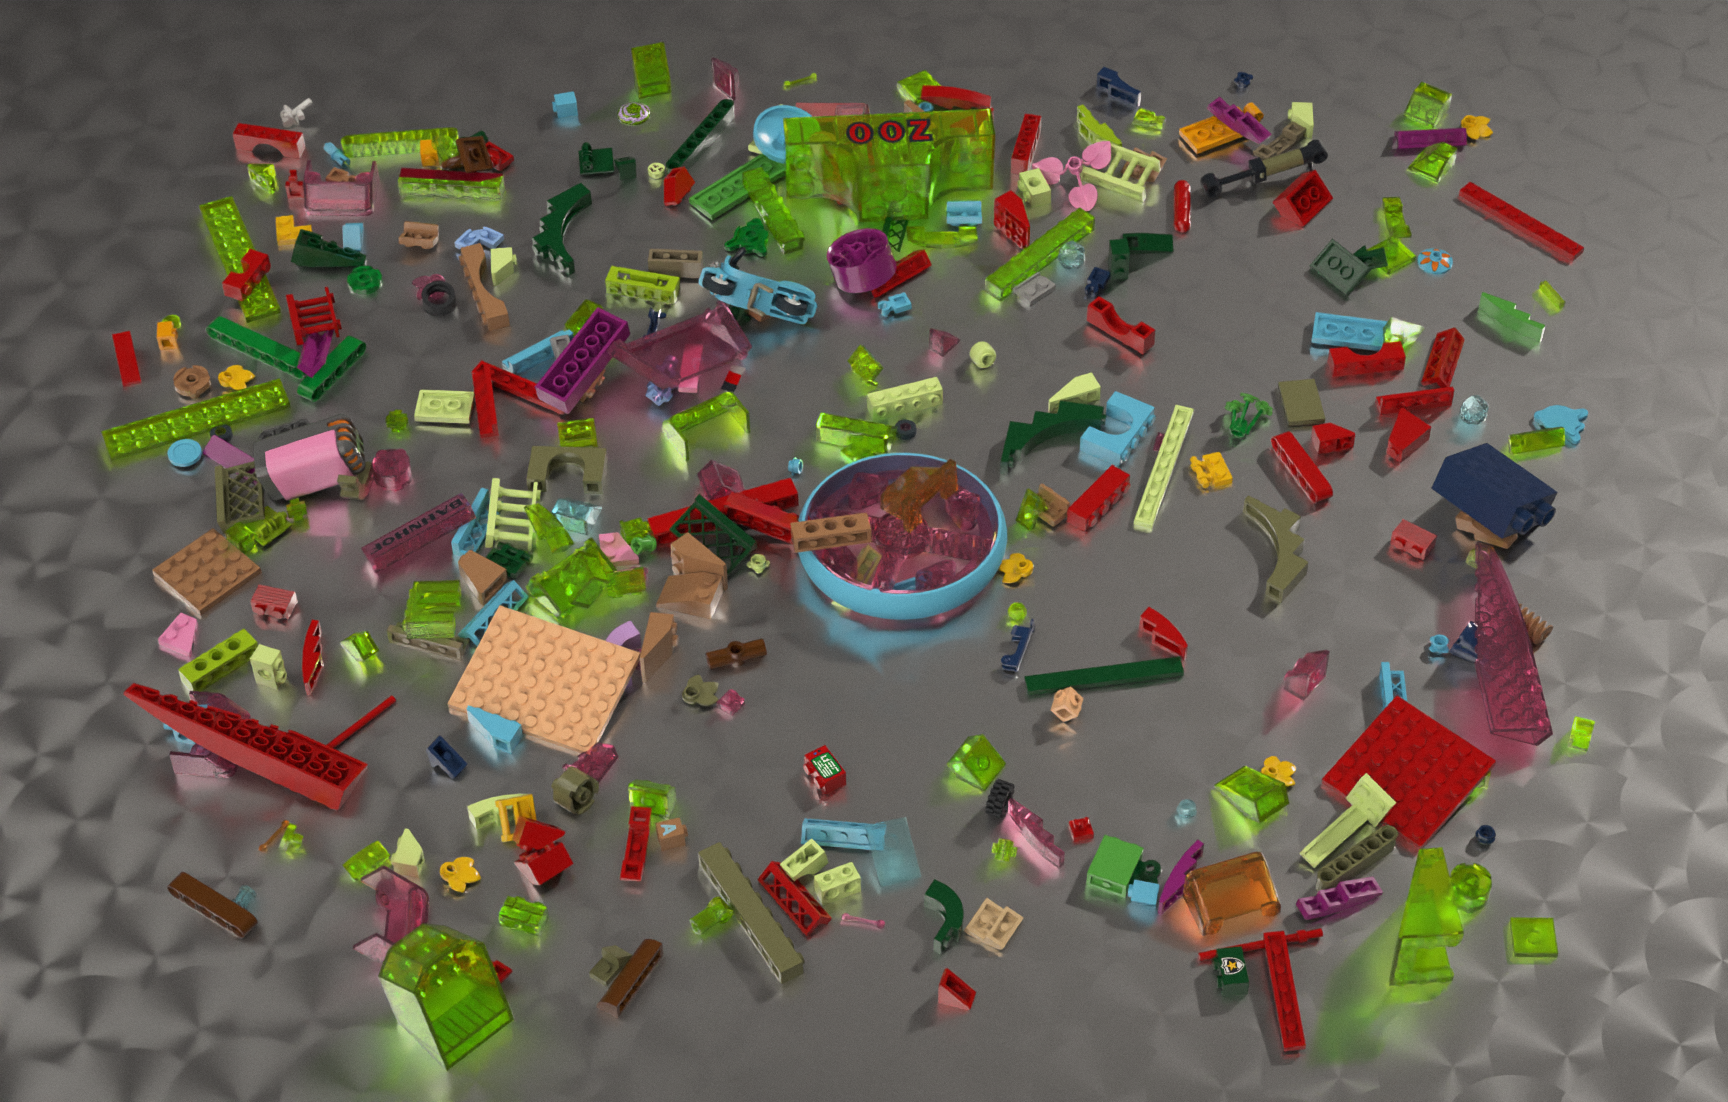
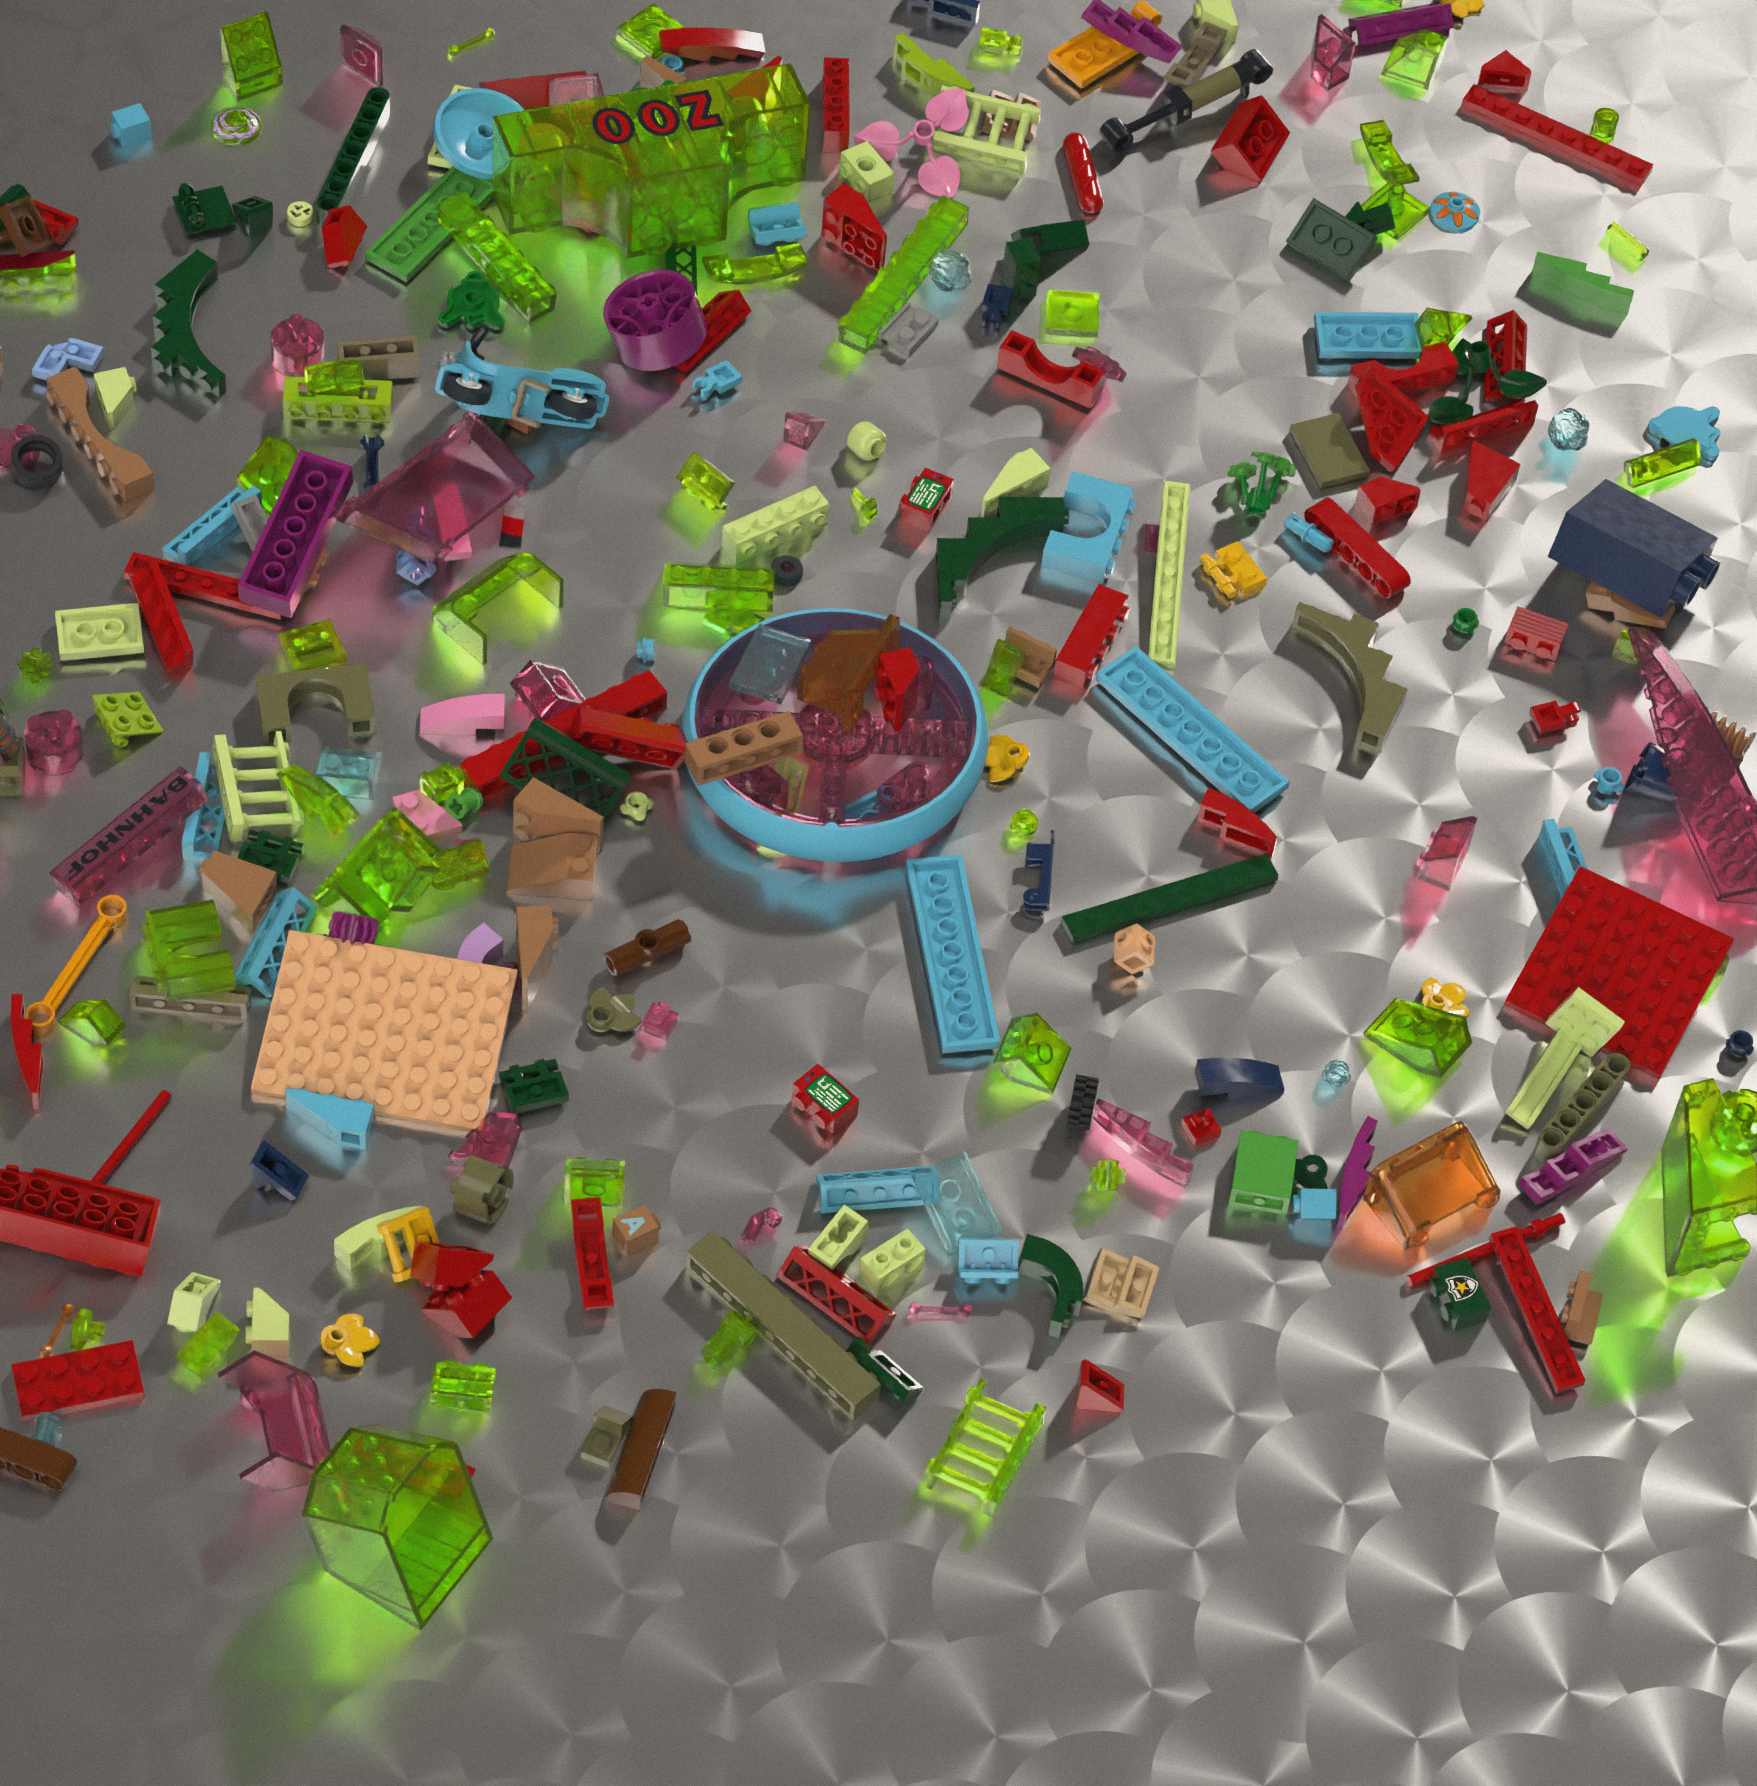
camera: 20 degrees left, 5 degrees up
none -> red plate [11,1340,145,1422]
none -> light orange piece [25,895,127,1036]
none -> lime hinge [91,692,164,748]
none -> yellowish green arch [167,1272,221,1332]
none -> clear pink brick [270,314,325,377]
none -> clear neon green slope [304,360,365,395]
none -> magenta gear [328,911,378,945]
none -> bright pink slope [420,694,505,735]
none -> dark green plate [499,1058,569,1115]
none -> clear light blue tile [729,624,811,705]
none -> clear pink arm [741,1207,782,1243]
none -> dark green hinge [845,1337,923,1401]
none -> clear neon green hand [852,488,878,520]
none -> red slope [873,647,920,732]
none -> red brick [899,468,954,533]
none -> medium azure plate [905,854,1000,1054]
none -> clear neon green fence [924,1378,1047,1518]
none -> medium azure bracket [957,1238,1019,1283]
none -> clear neon green tile [1046,289,1099,338]
none -> clear pink wing [1072,346,1127,382]
none -> medium azure plate [1095,646,1290,813]
none -> dark blue slope [1195,1058,1285,1099]
none -> medium azure axle [1284,513,1334,552]
none -> clear pink slope [1310,14,1356,91]
none -> red plate [1355,365,1429,473]
none -> dark green plant [1429,338,1547,426]
none -> green plate [1452,608,1479,633]
none -> red slope [1478,50,1531,91]
none -> red plate [1529,700,1581,734]
none -> medium nougat bracket [1561,1270,1603,1345]
none -> clear neon green wheel [1590,108,1619,143]

